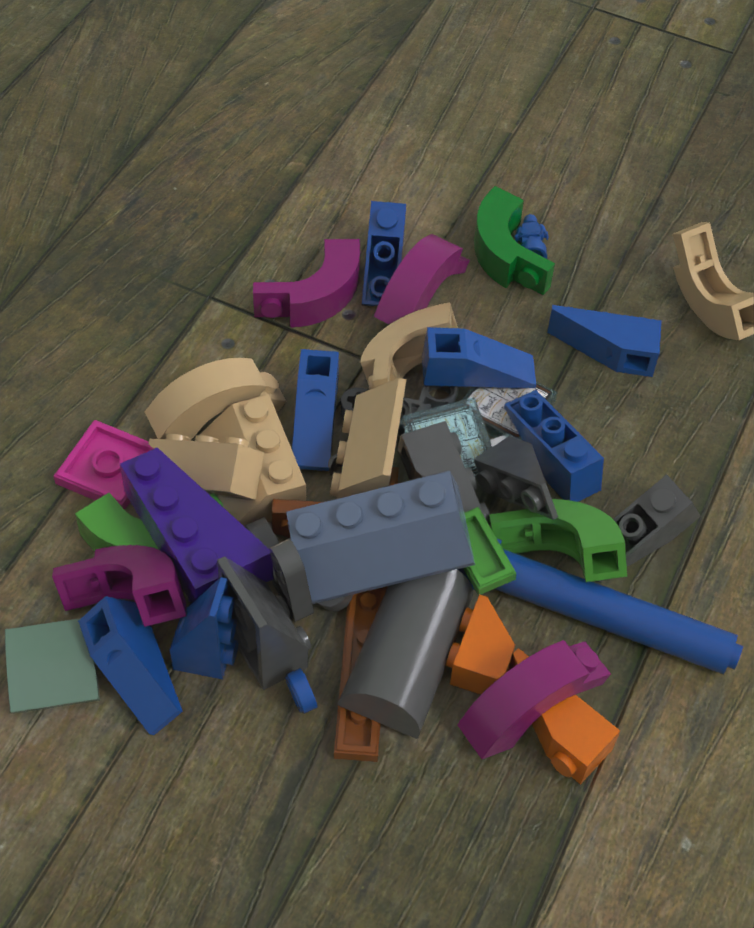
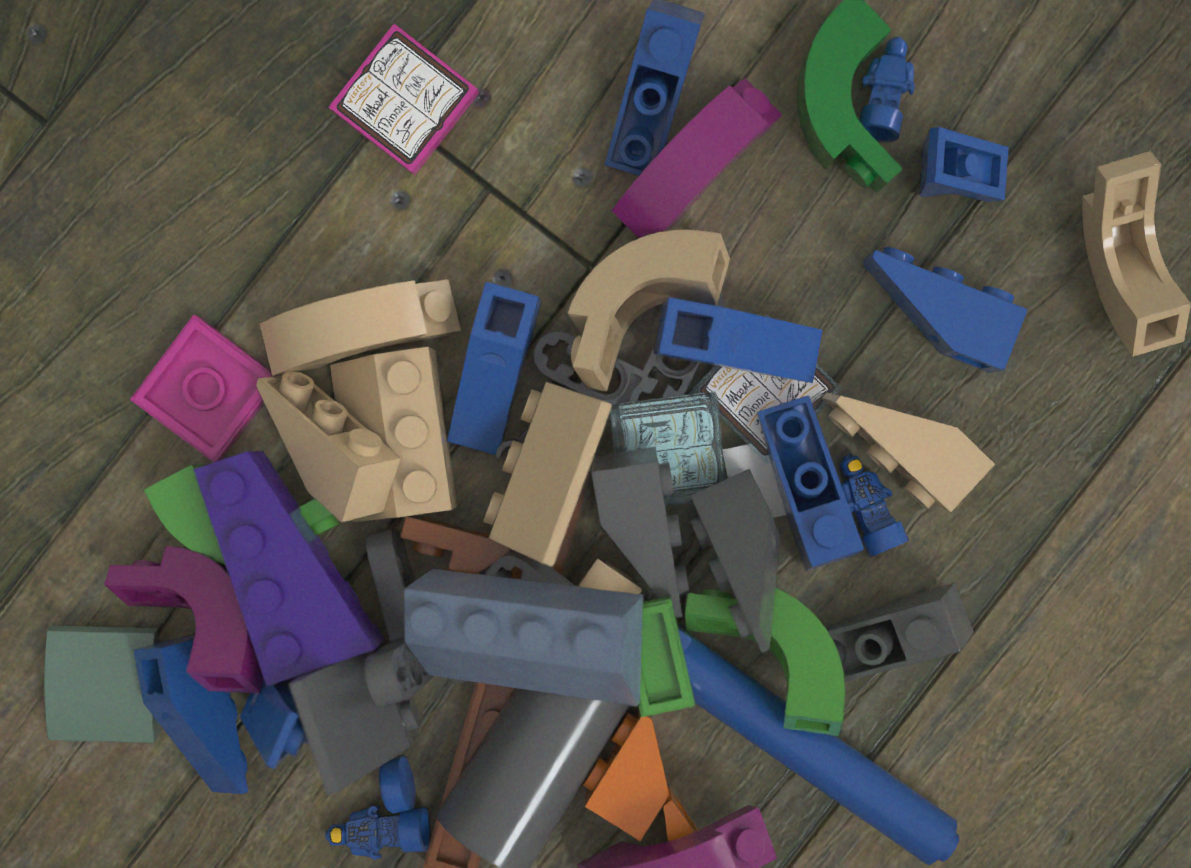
camera: 15 degrees right, 35 degrees up
magenta arch [253,239,360,328] -> none
none -> blue piece [325,805,431,860]
none -> tile [329,24,479,176]
none -> tan slope [821,392,995,512]
none -> blue piece [839,454,909,557]
none -> blue slope [919,127,1009,202]

